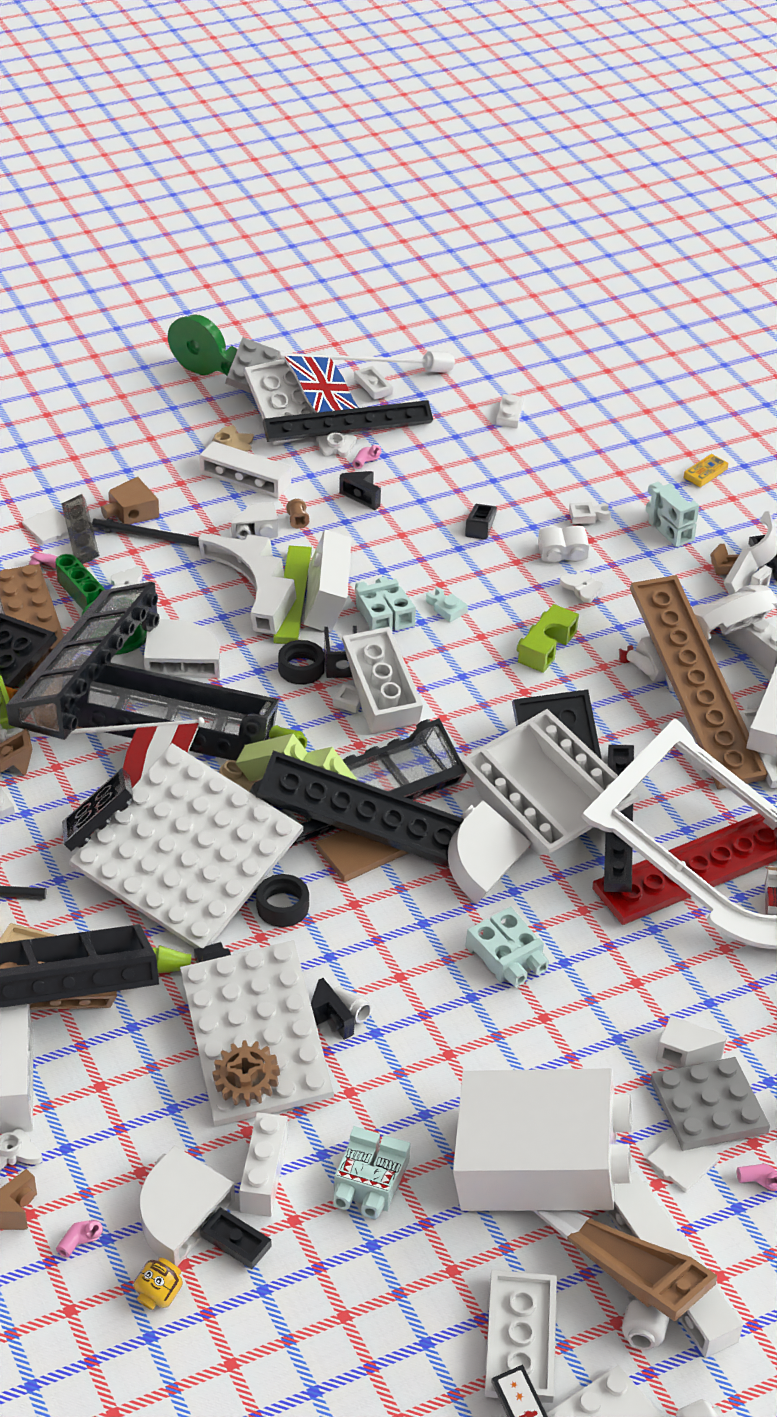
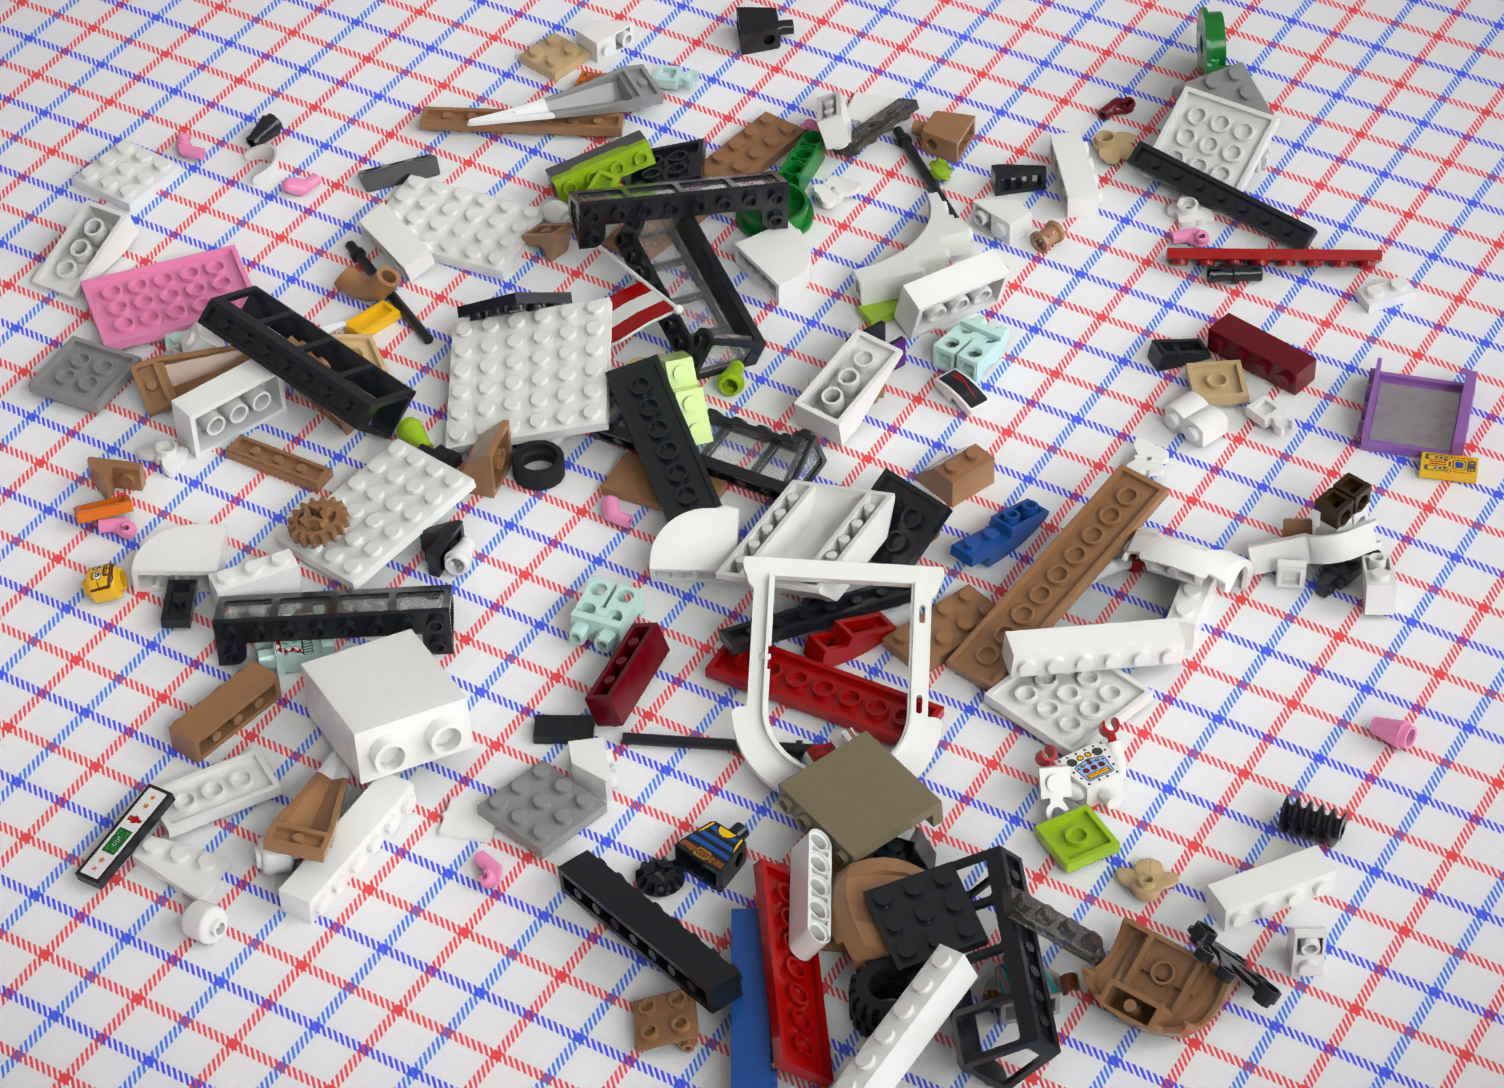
camera: 60 degrees right, 0 degrees up
flag [277,351,455,413] -> none
black tyre [278,640,325,685] -> none
black slope [339,471,381,510] -> none
white plate [354,366,393,400] -> none
light aqua plate [426,587,468,622] -> none
lime arch [516,604,579,673] -> none
light aqua hips [645,482,699,547] -> none
none -> orange tile [73,495,134,524]
none -> medium nougat brick [169,660,282,764]
none -> black window [213,584,454,666]
none -> medium nougat tile [225,434,333,493]
none -> medium nougat slope [459,419,512,498]
none -> black tile [533,715,595,744]
none -> dark red brick [585,622,670,727]
none -> bright pink arm [601,495,633,529]
none -> black bar [622,732,816,758]
none -> red slope [803,612,897,667]
none -> white brick [817,90,852,150]
none -> medium nougat plate [882,584,996,672]
none -> medium nougat slope [915,443,995,508]
none -> lime plate [929,157,953,181]
none -> slope [933,368,992,417]
none -> blue slope [950,498,1049,567]
none -> black slope [991,164,1046,196]
none -> dark red arm [1098,97,1136,121]
none -> red plate [1166,248,1382,268]
none -> tan plate [1185,359,1249,406]
none -> black pin [1206,263,1263,284]
none -> dark red brick [1207,313,1317,395]
none -> dark brown hips [1314,472,1372,535]
none -> panel [1357,358,1478,459]

